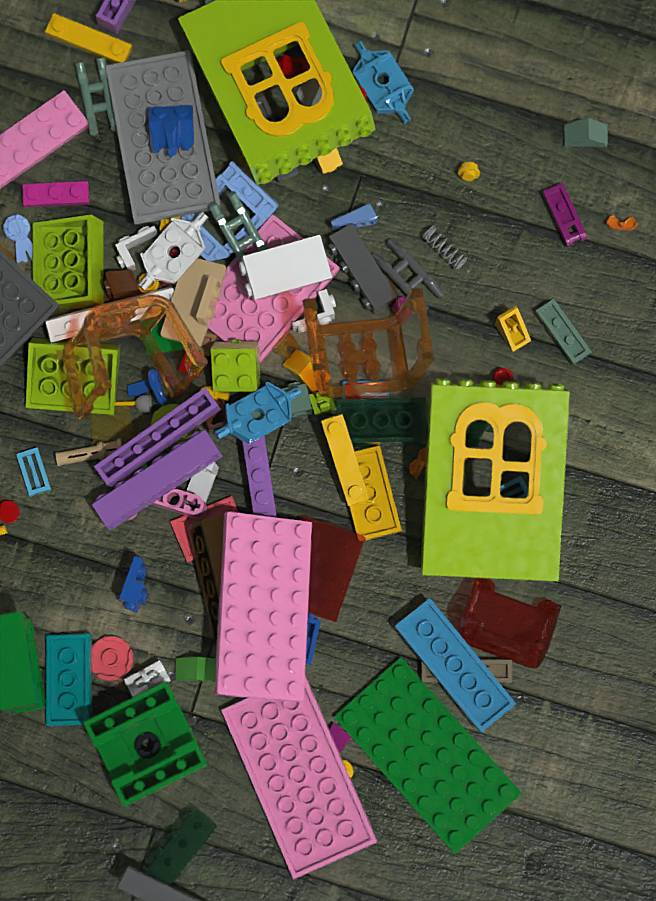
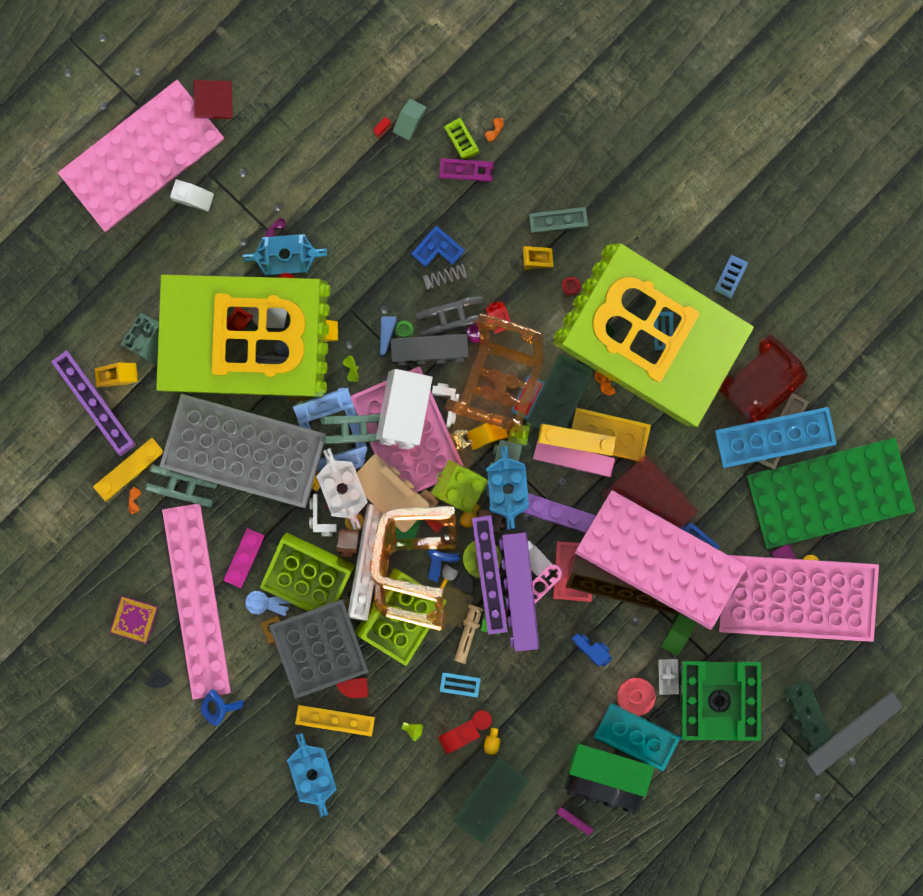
camera: 55 degrees left, 5 degrees up
blue plate [149,105,194,157] -> none
yellow plate [458,162,480,181] -> none
none -> orange piece [128,487,141,514]
none -> magenta piece [265,218,286,237]
none -> lime piece [343,356,359,382]
none -> red tile [373,117,391,139]
none -> bright green plate [394,320,414,338]
none -> blue plate [411,226,465,267]
none -> lime slope [444,118,480,160]
none -> black tile [454,569,473,595]
none -> red bracket [485,302,513,334]
none -> bright pink slope [533,440,615,477]
none -> medium blue slope [714,255,748,299]

